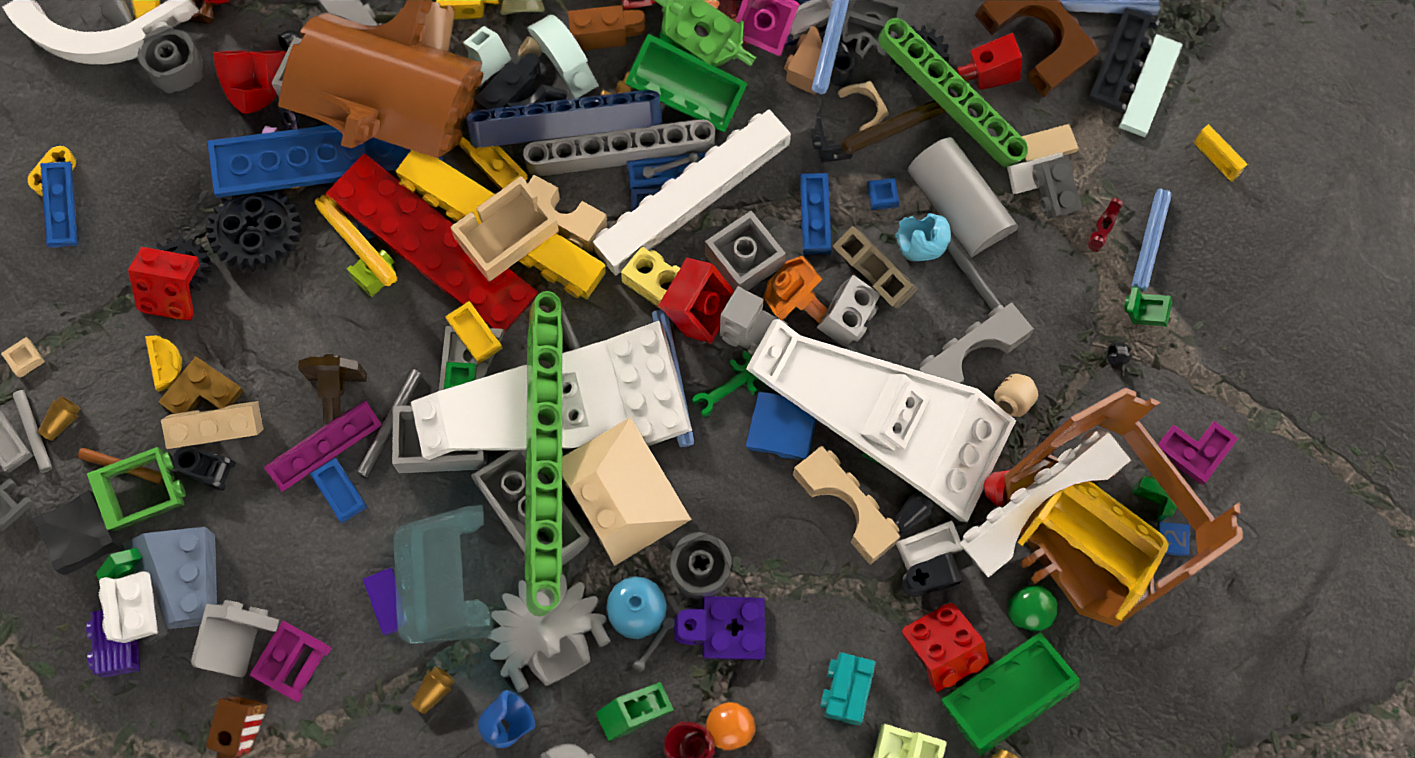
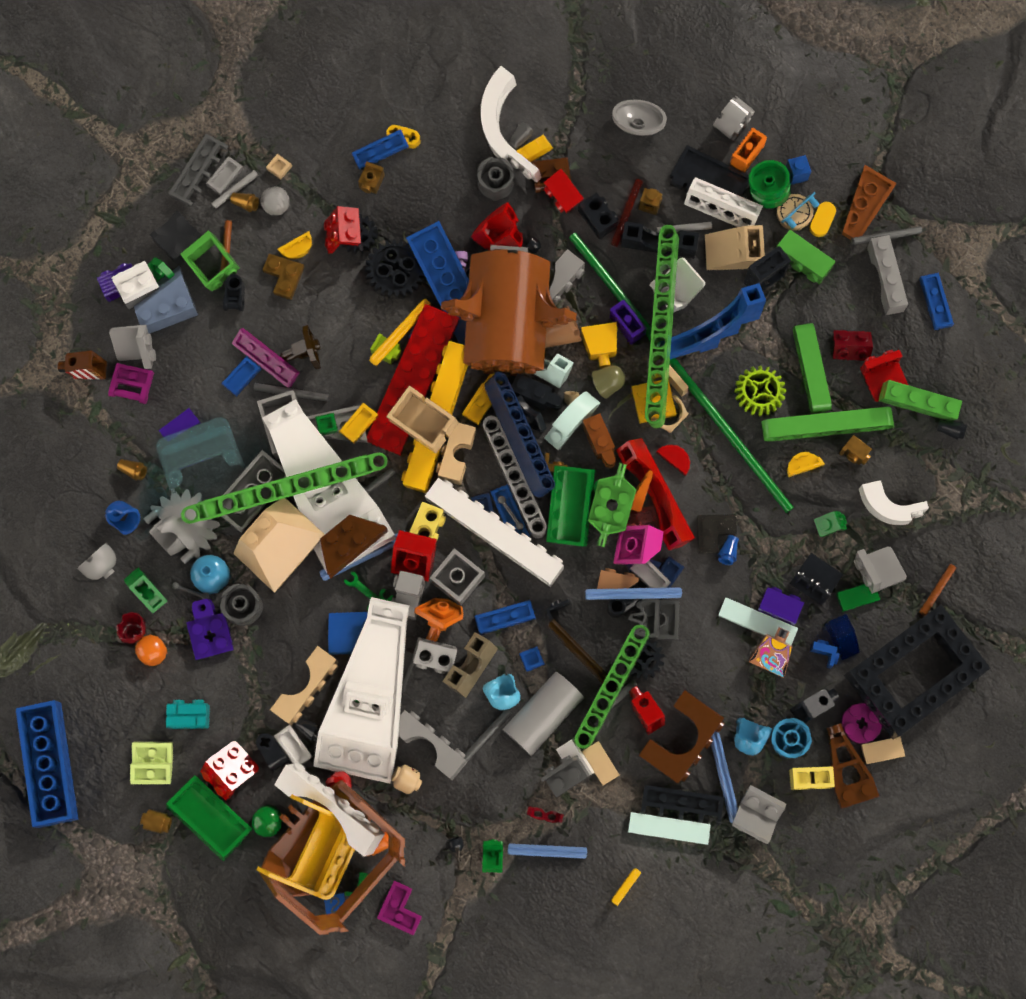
camera: 80 degrees right, 5 degrees up
tan arch [161,401,264,449] -> none
tan cap [838,81,889,132] -> none
none -> light grey hair [260,186,289,215]
none -> reddish brown wing [320,515,388,578]
none -> pearl gold brick [358,161,385,194]

